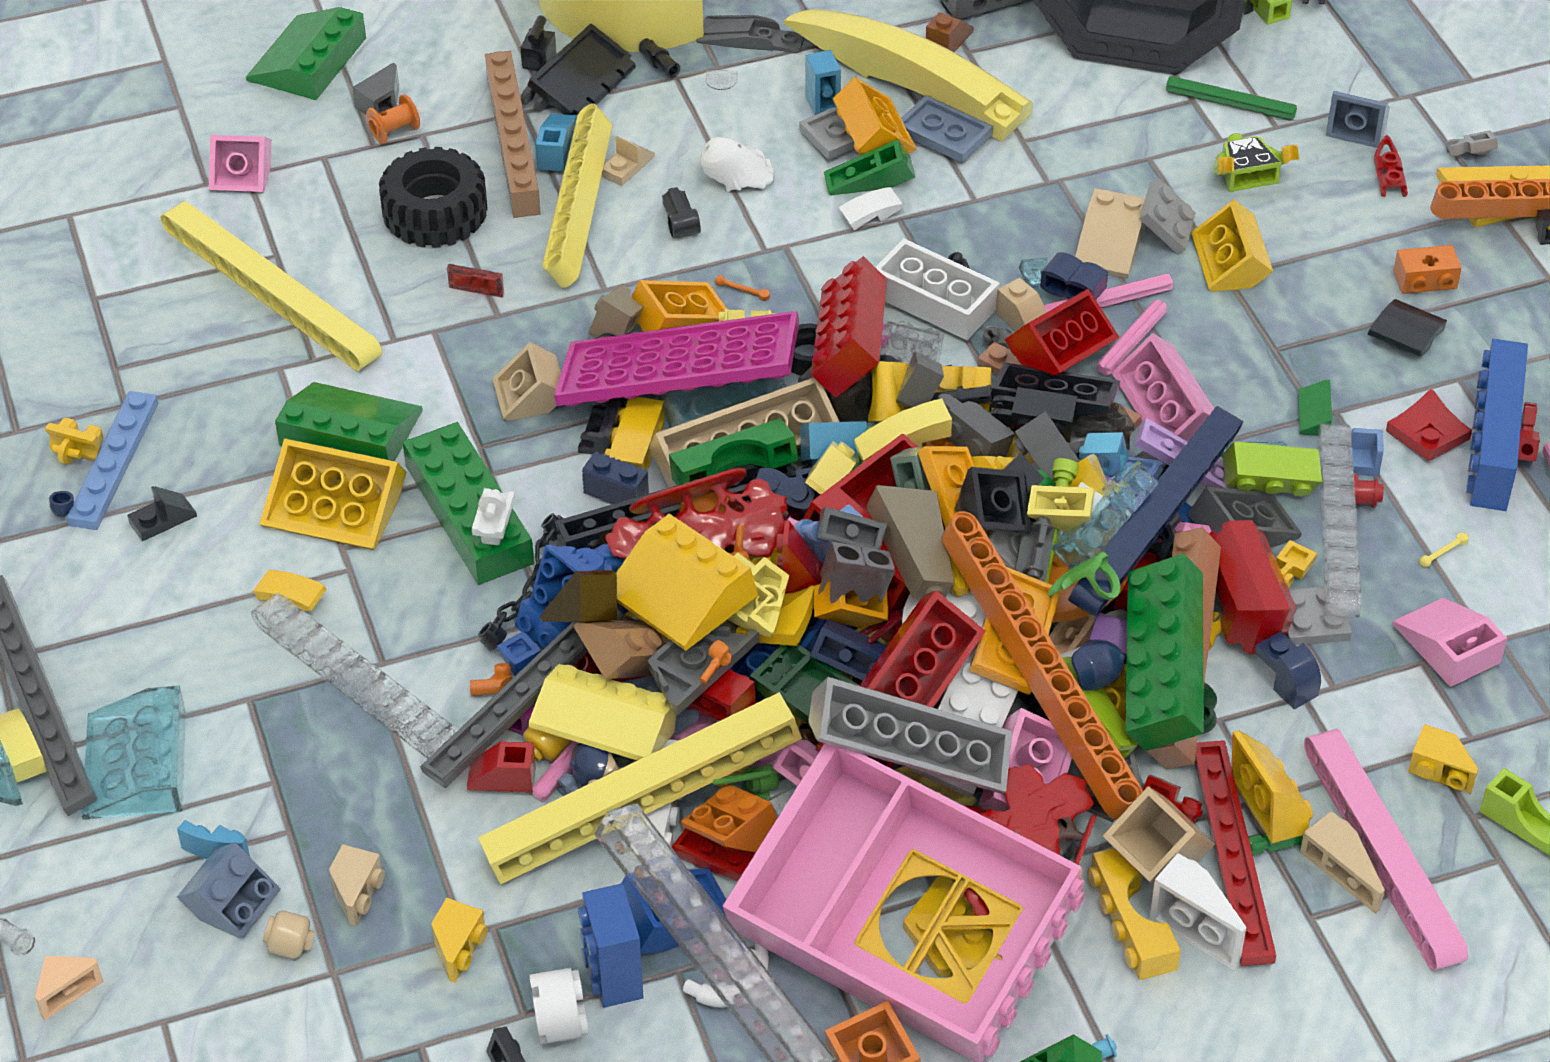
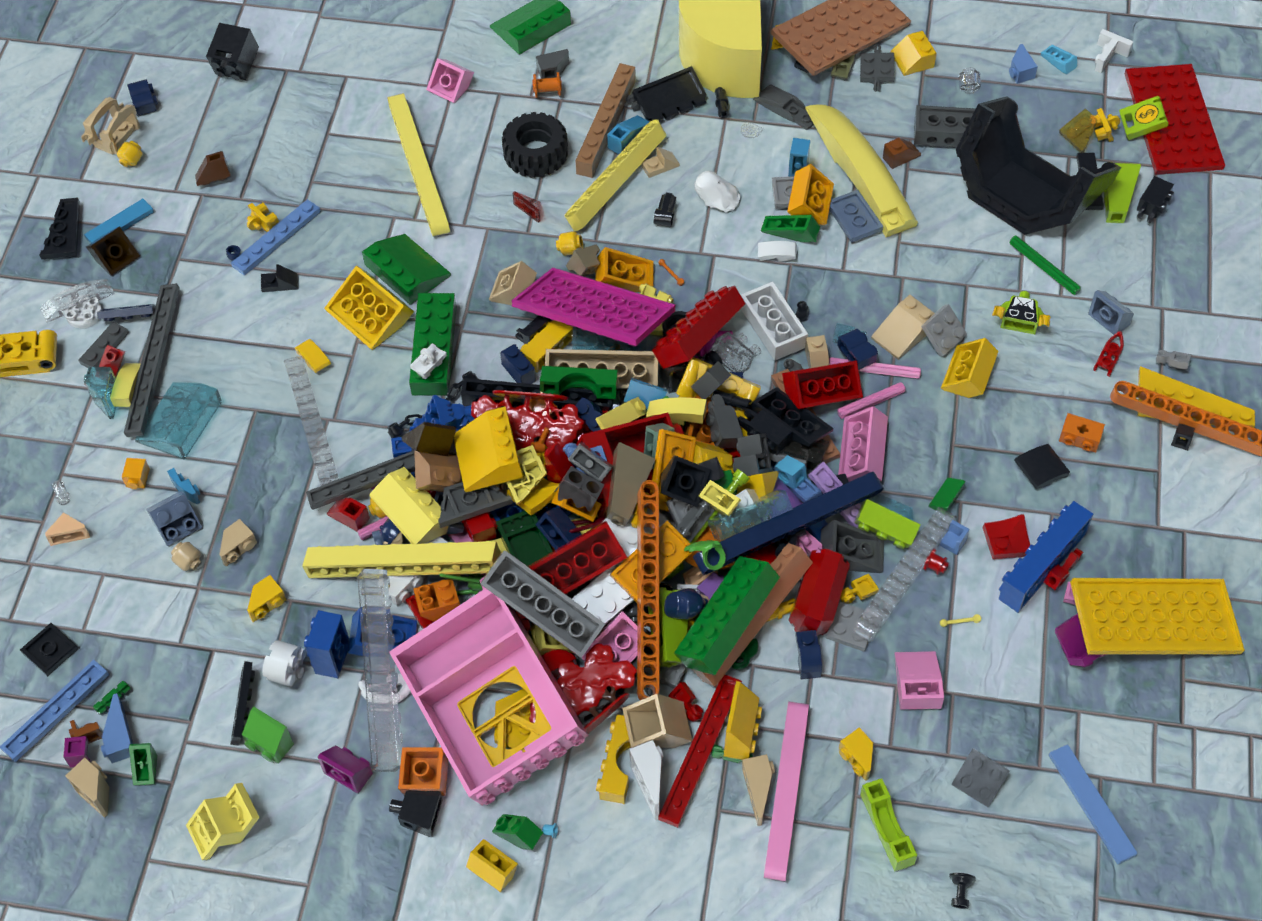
camera: 30 degrees right, 10 degrees up
orange arm [470,663,513,696] -> none
black brick [520,15,557,71] -> none
orange hand [699,640,732,684] -> none
none -> light orange brick [122,458,150,489]
none -> yellow head [556,231,583,256]

